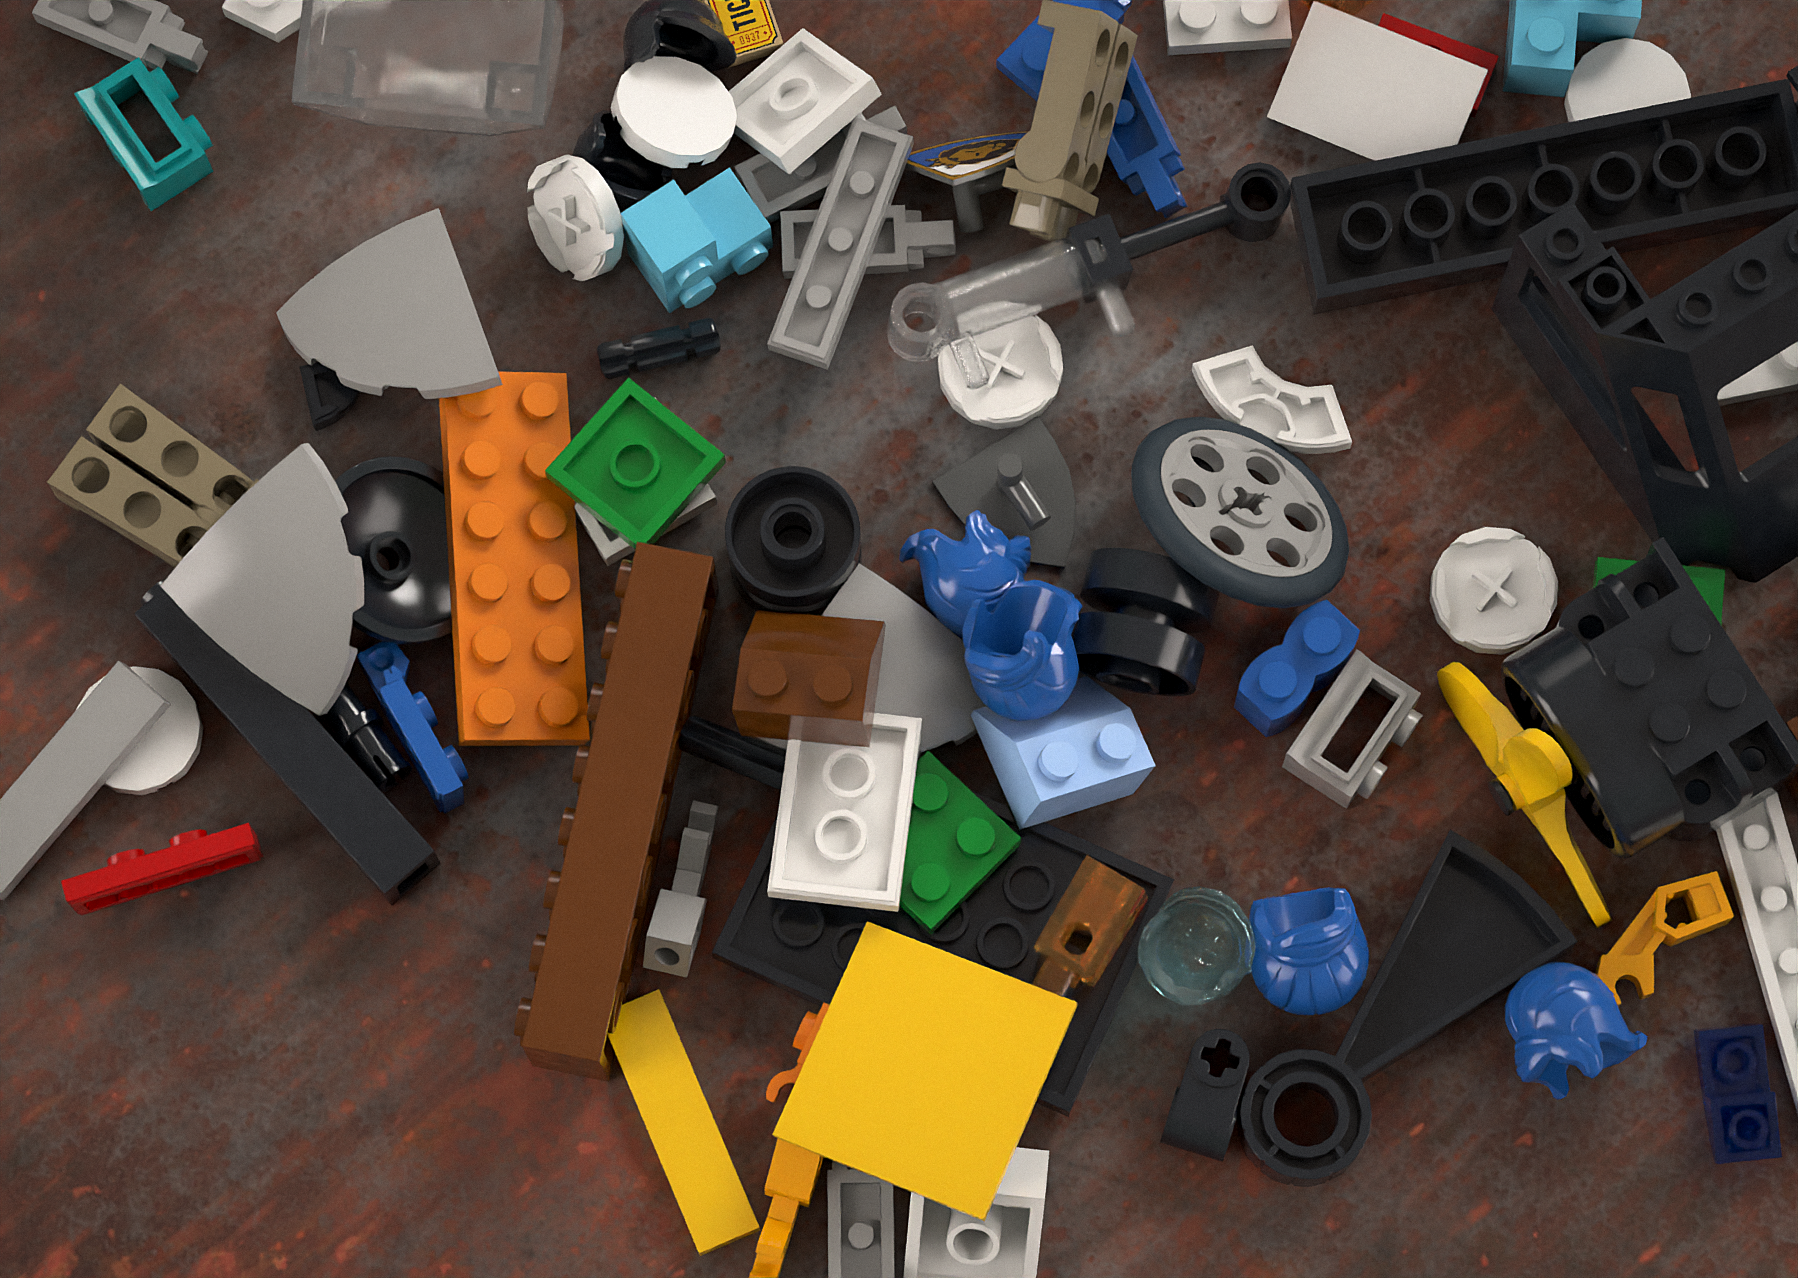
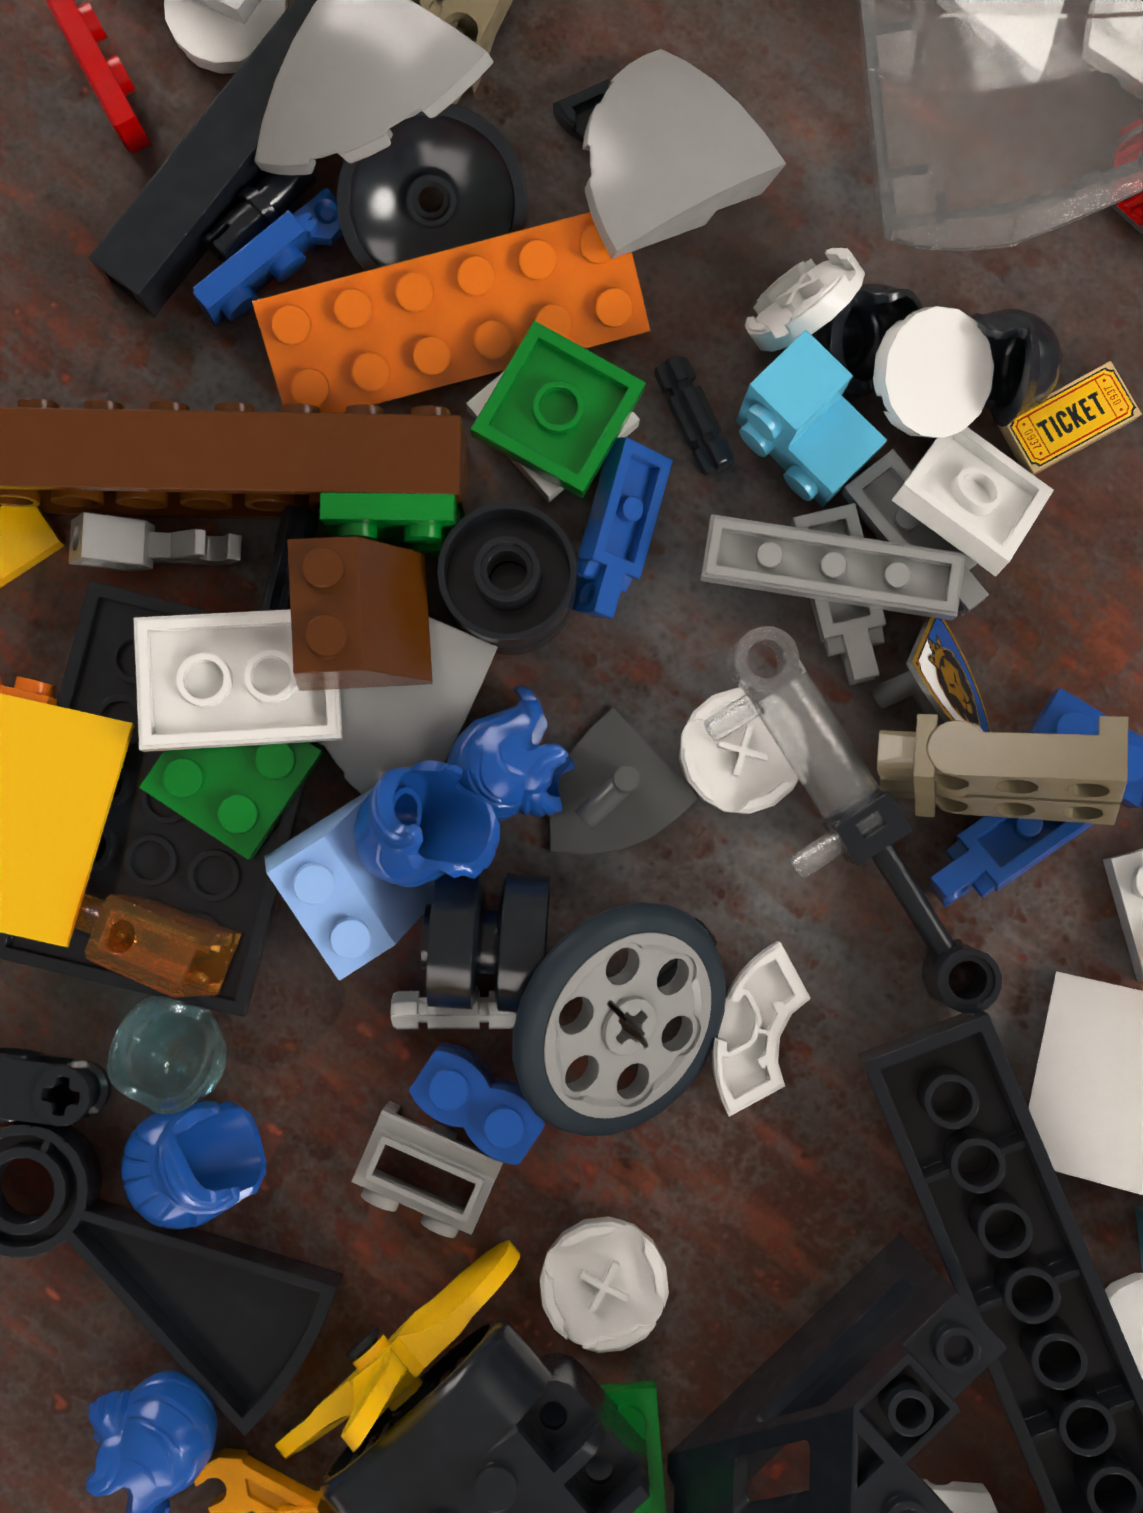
camera: 75 degrees right, 10 degrees up
none -> green plate [320,493,462,557]
none -> white axle [390,990,517,1029]
none -> blue hinge [572,437,673,619]

